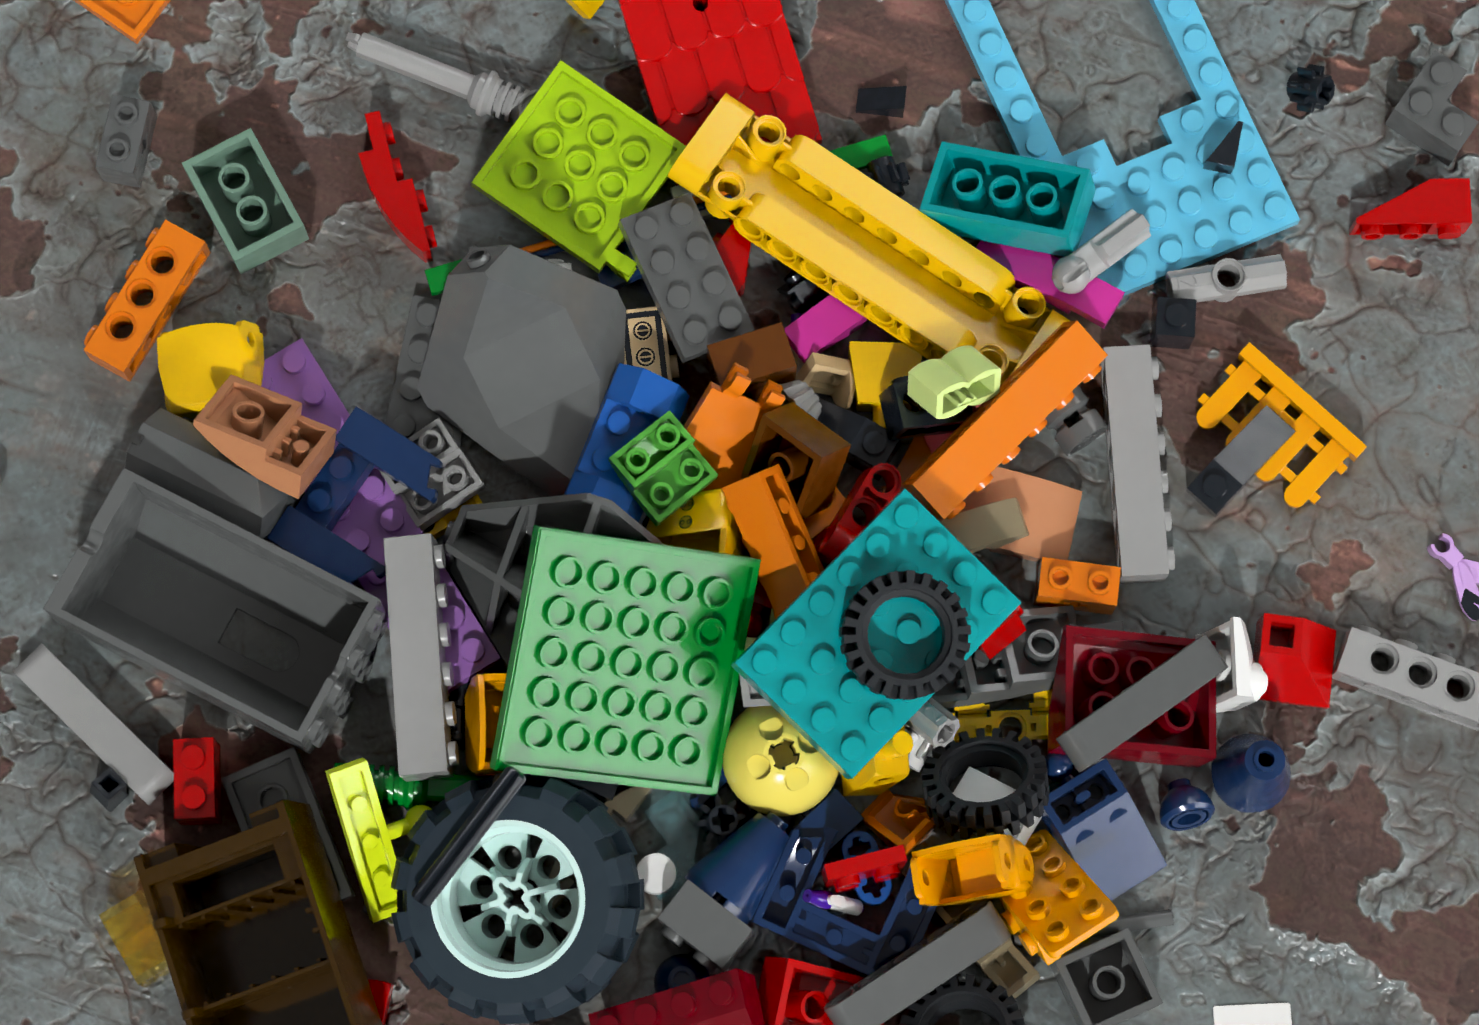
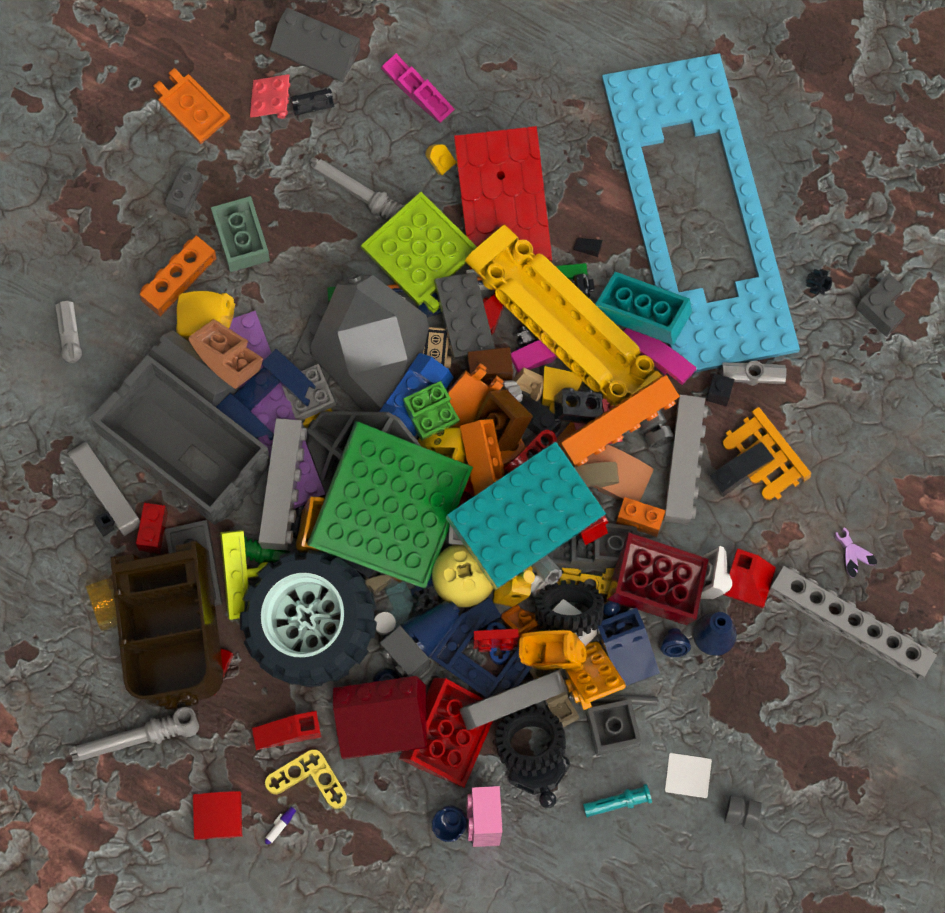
camera: 10 degrees right, 5 degrees down
red slope [358,110,437,263] -> none
black axle [411,766,526,906] -> none
piece [803,889,864,916] -> none
black tyre [839,570,971,700] -> none
yellowish green brick [907,345,1001,419] -> none
light grey piece [1052,209,1151,294] -> none
dark grey beam [1056,634,1228,772] -> none
black piece [1203,121,1243,174] -> none
red slope [1349,178,1472,240] -> none

